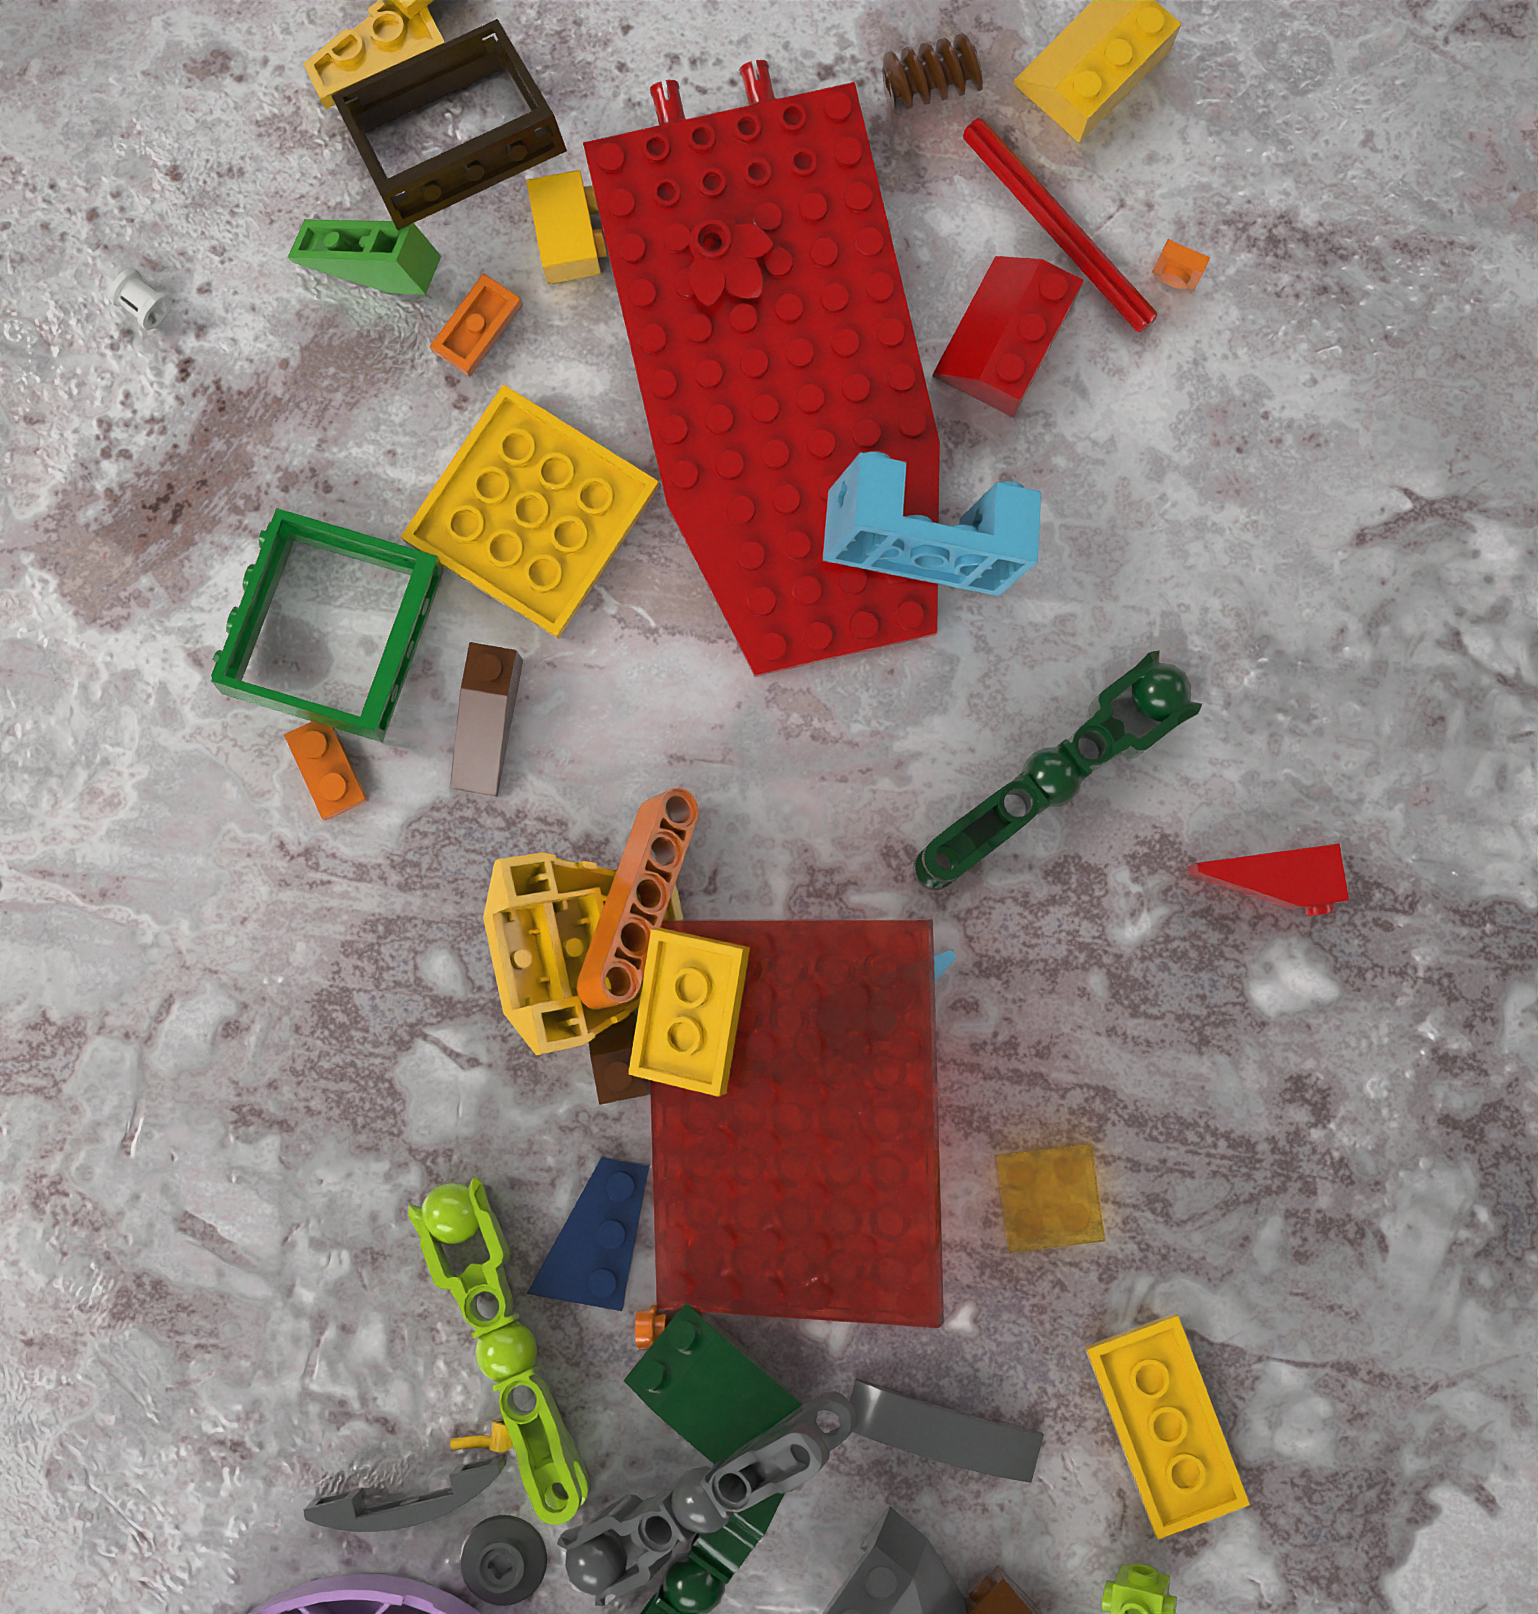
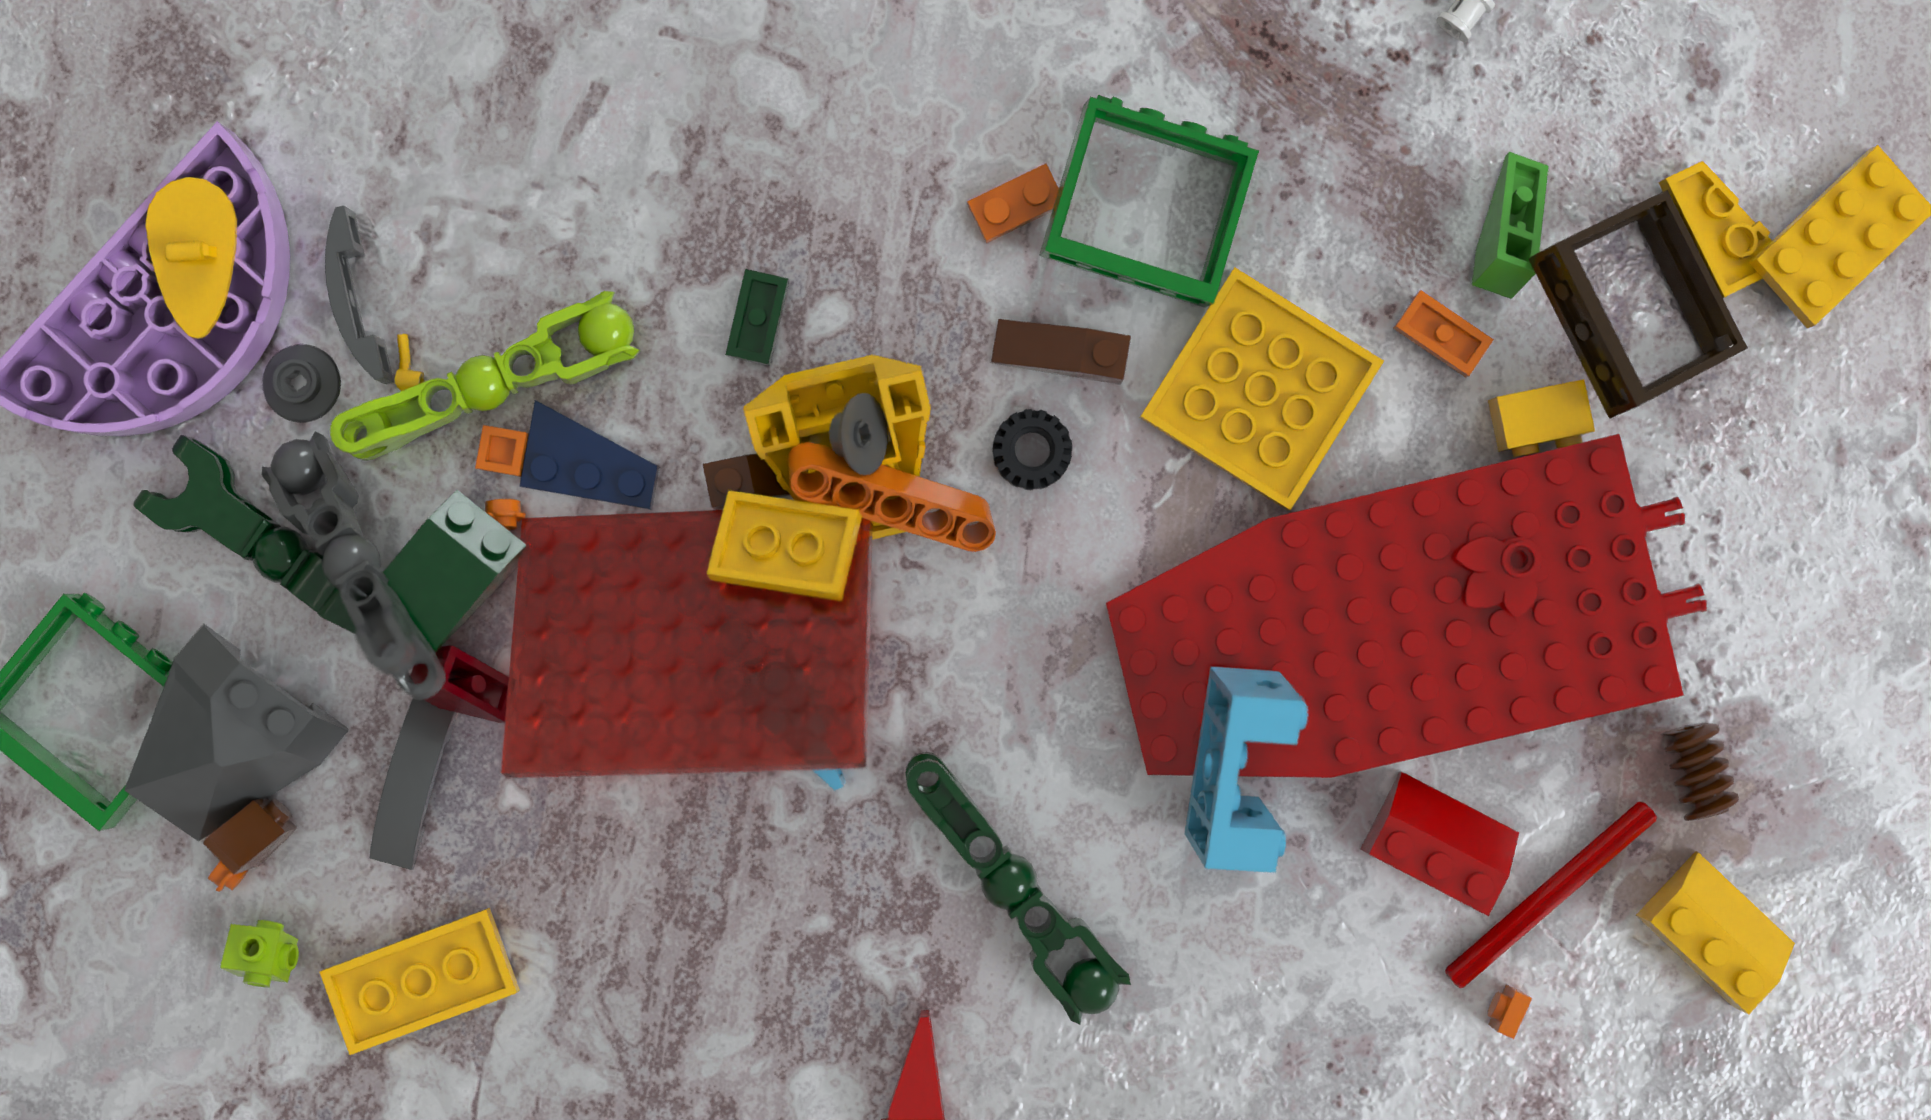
camera: 90 degrees right, 5 degrees up
clear yellow plate [994,1143,1105,1253] -> none
none -> dark red slope [410,645,518,723]
none -> orange plate [475,425,529,477]
none -> dark green plate [725,269,789,366]
none -> dark grey piece [829,393,888,475]
none -> black tyre [992,409,1073,490]

